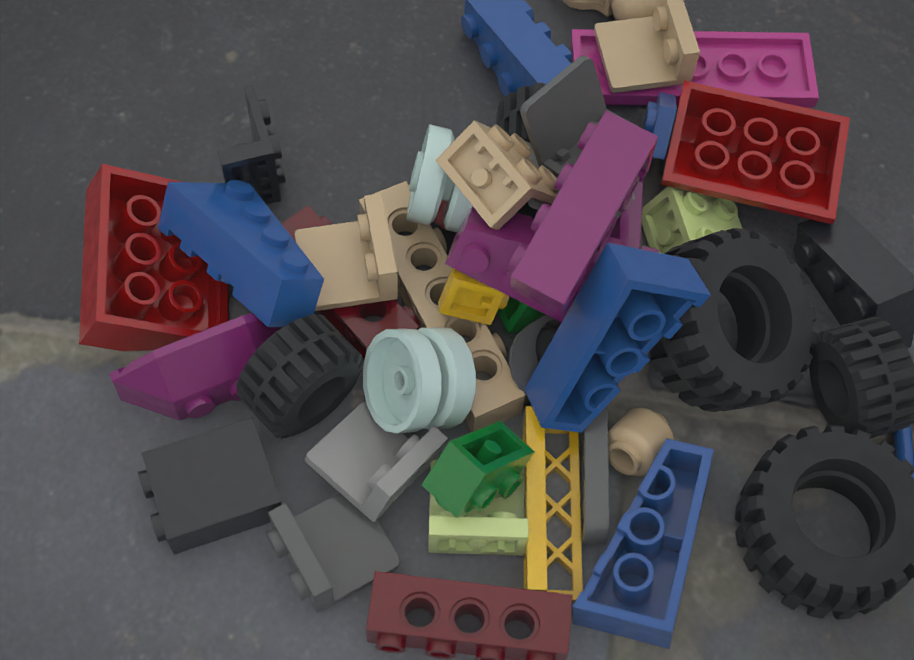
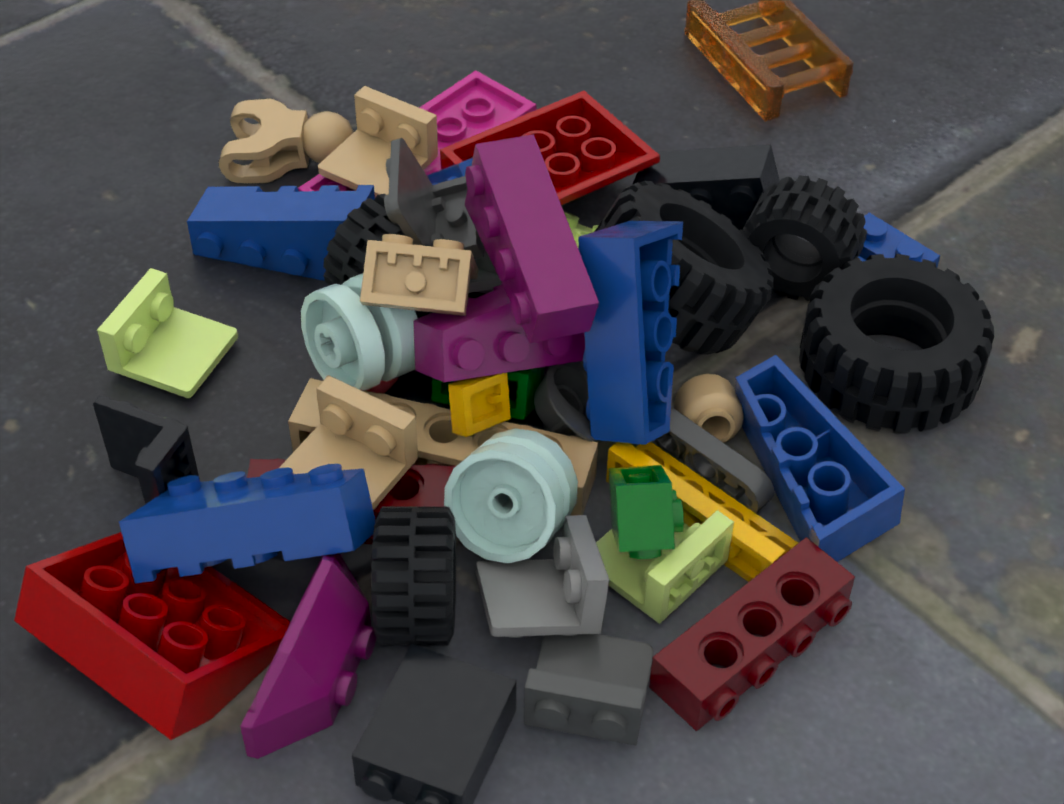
camera: 45 degrees left, 15 degrees down
none -> yellowish green bracket [97,268,238,398]

